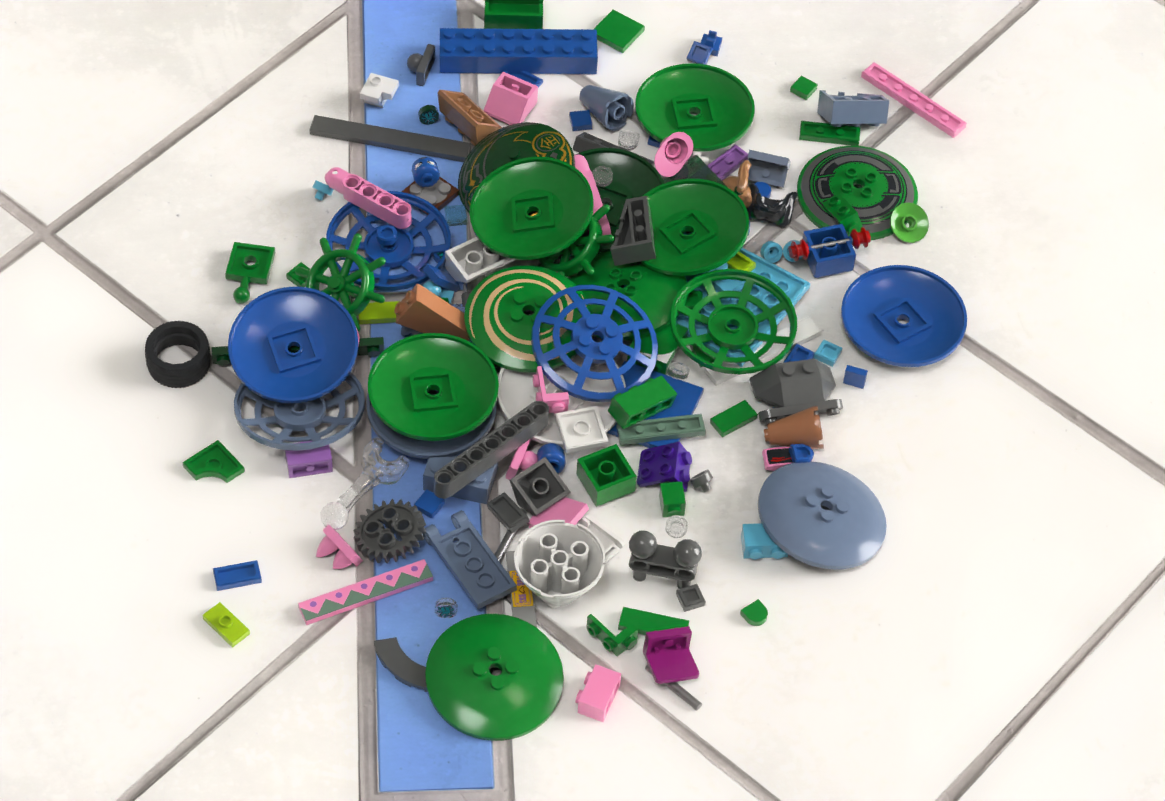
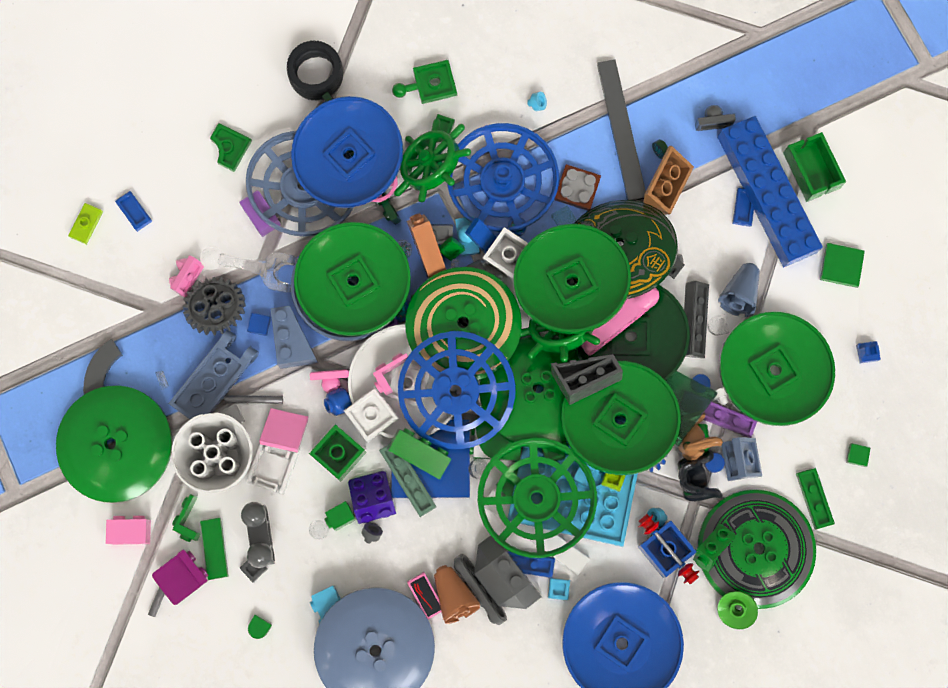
camera: 70 degrees right, 25 degrees up
tile [298,559,433,625] -> none
bright pink piece [325,167,412,229] -> none
lime tile [358,301,399,324] -> none
white brick [360,73,399,108] -> none
blue head [412,157,440,187] -> none
dark grey beam [434,401,549,499] -> none
bright pink slope [483,72,538,125] -> none
dark grey tile [487,492,530,533] -> none
dark grey slope [510,457,571,516] -> none
blue tile [569,110,592,131] -> none
clear tile [592,166,613,187] -> none
bright pink piece [654,132,693,177] -> none
blue tile [686,41,713,65] -> none
green tile [710,400,758,437] -> none
medium azure tile [760,241,783,263] -> none
blue tile [789,444,814,463] -> none
sand blue wedge [817,90,889,127] -> none
blue tile [843,365,868,389] -> none
bright pink tile [861,62,967,138] -> none

